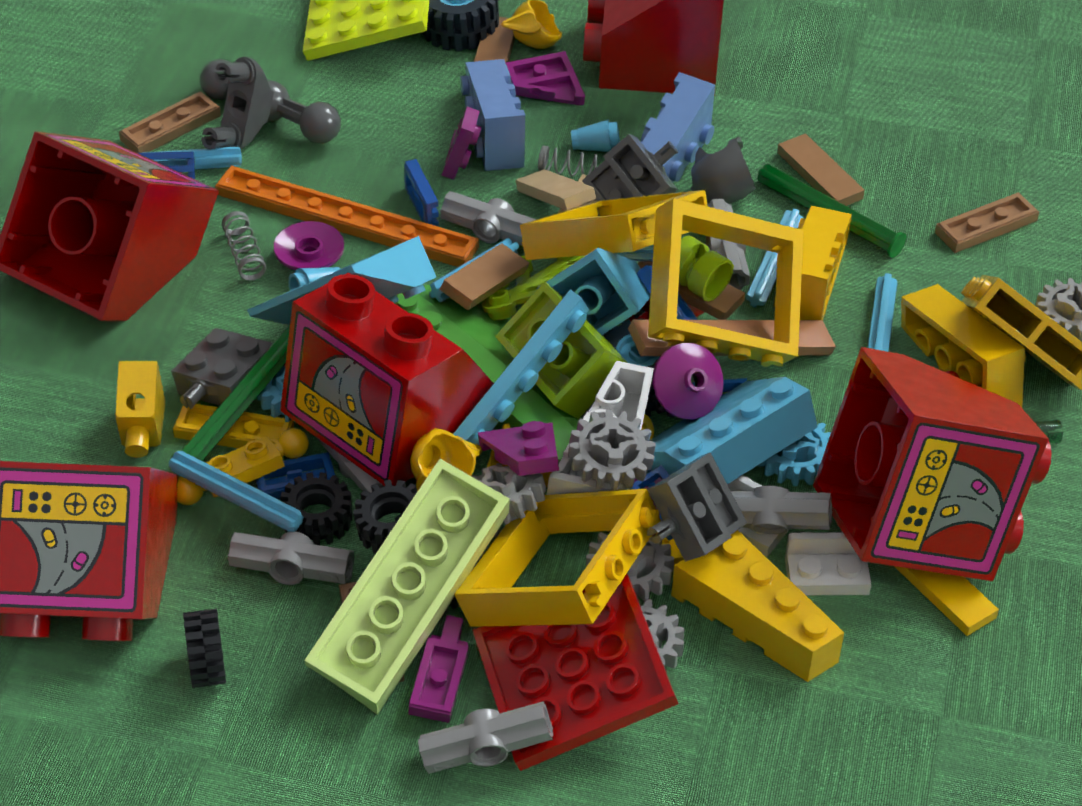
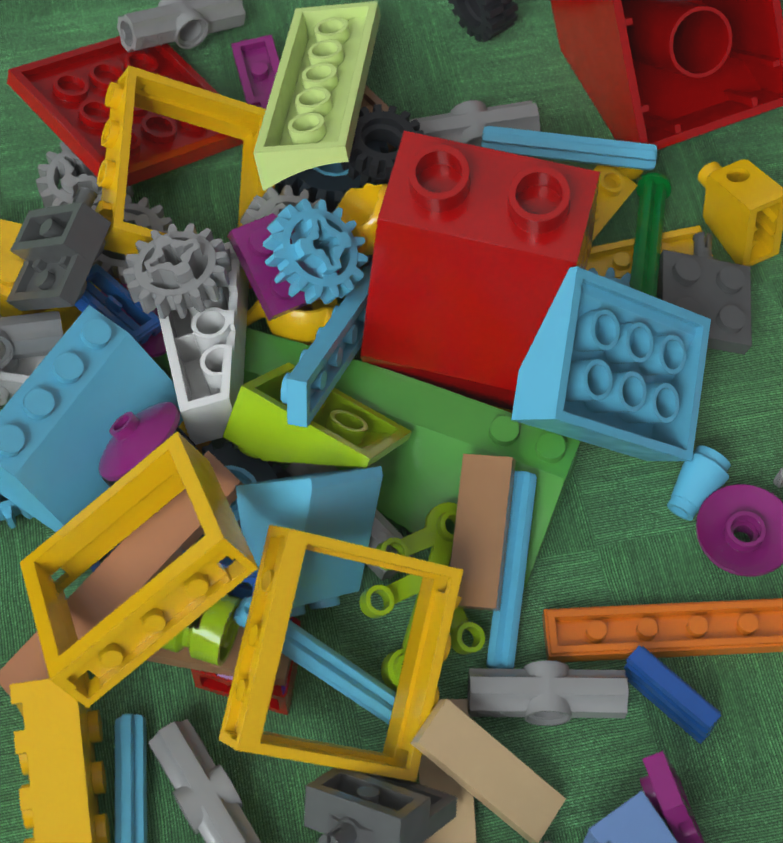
camera: 155 degrees right, 15 degrees up
none -> medium azure gear [263,198,368,305]

